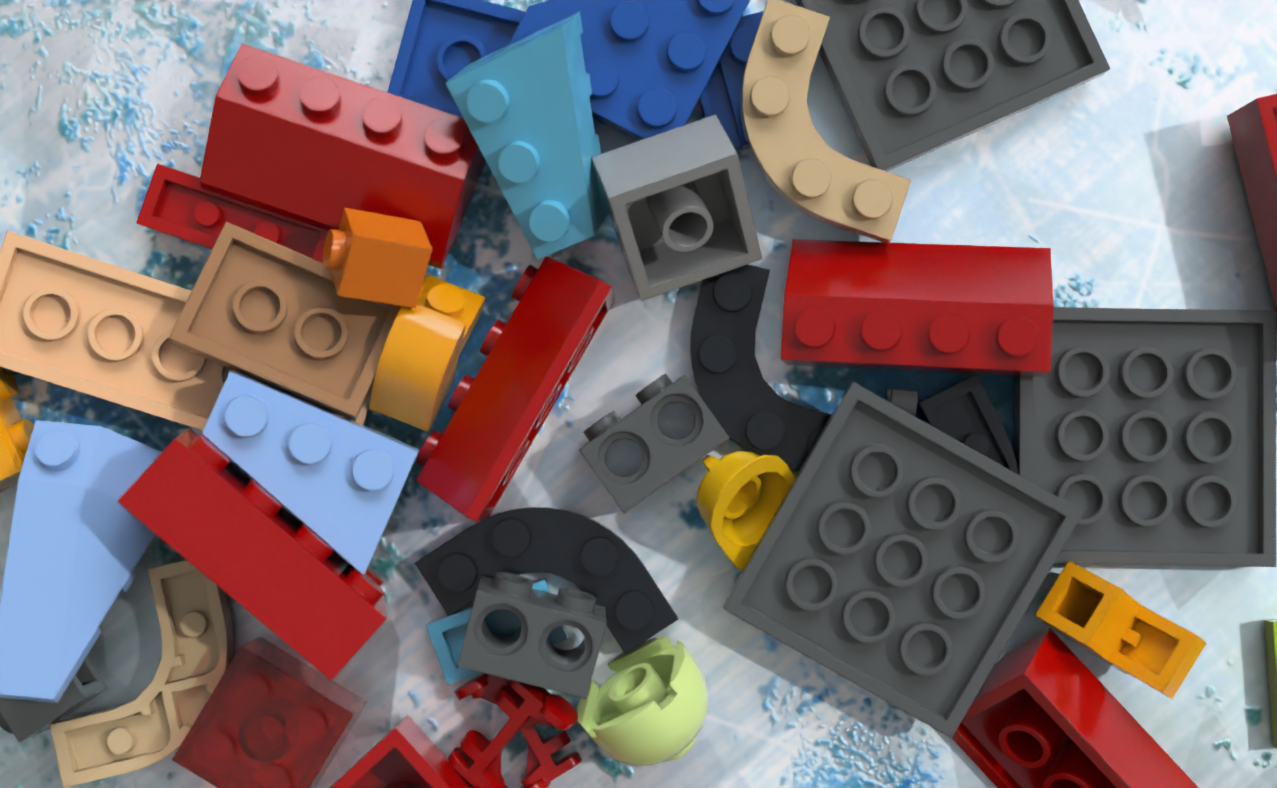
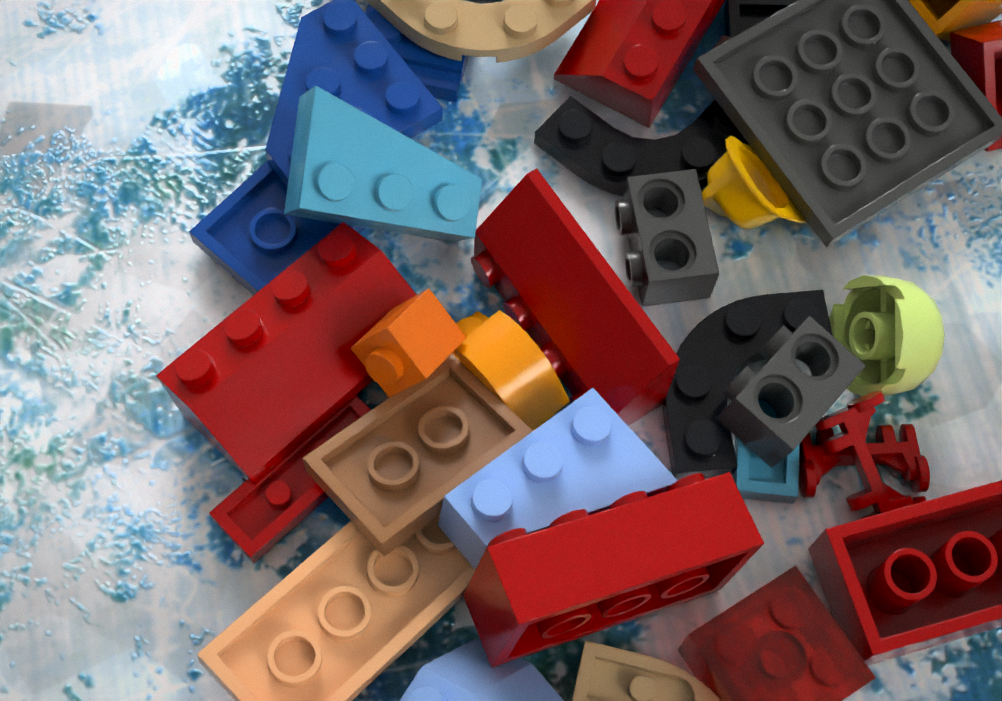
camera: 70 degrees left, 20 degrees down
light grey brick [592,114,763,301] -> none

